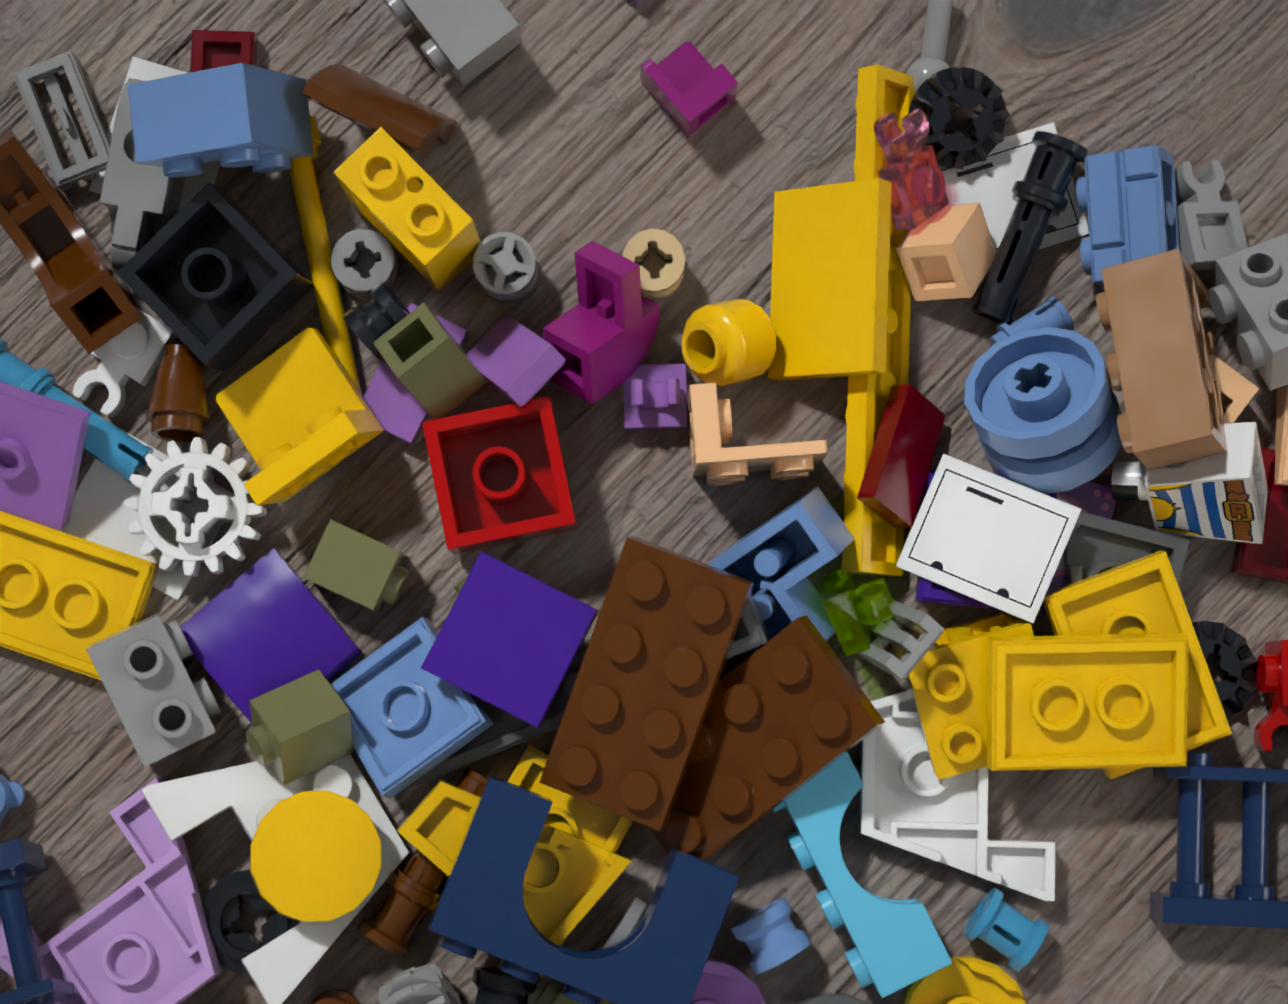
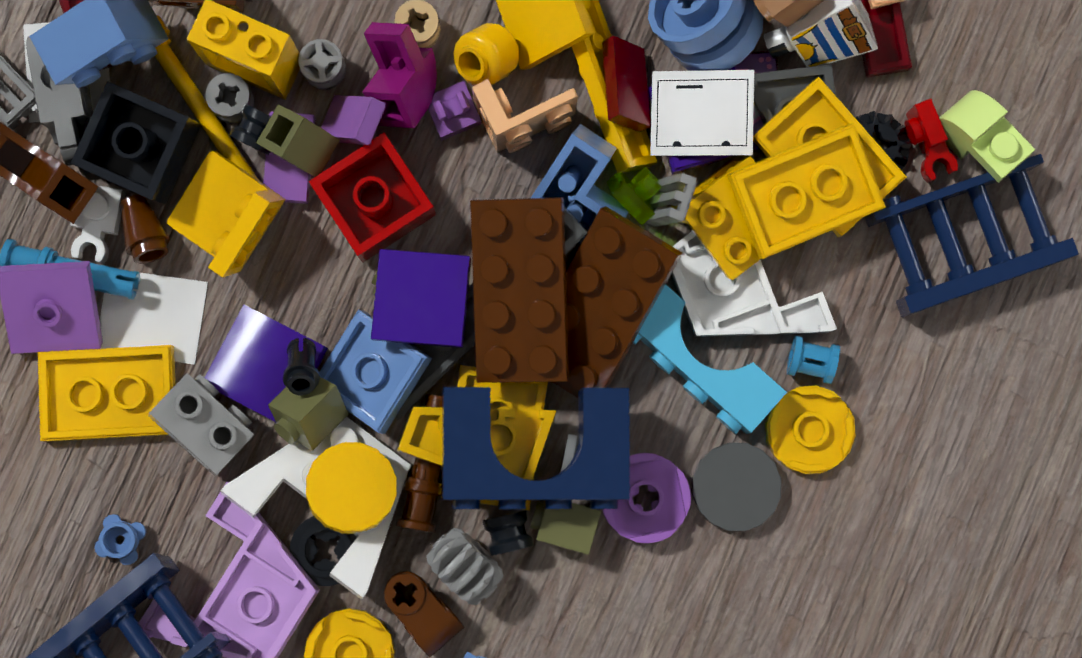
camera: 25 degrees left, 0 degrees up
white gear [123,437,267,577] -> none
olive brick [303,519,410,613] -> none
medium blue wheel [730,896,811,974] -> none
none -> black pin [283,338,320,395]

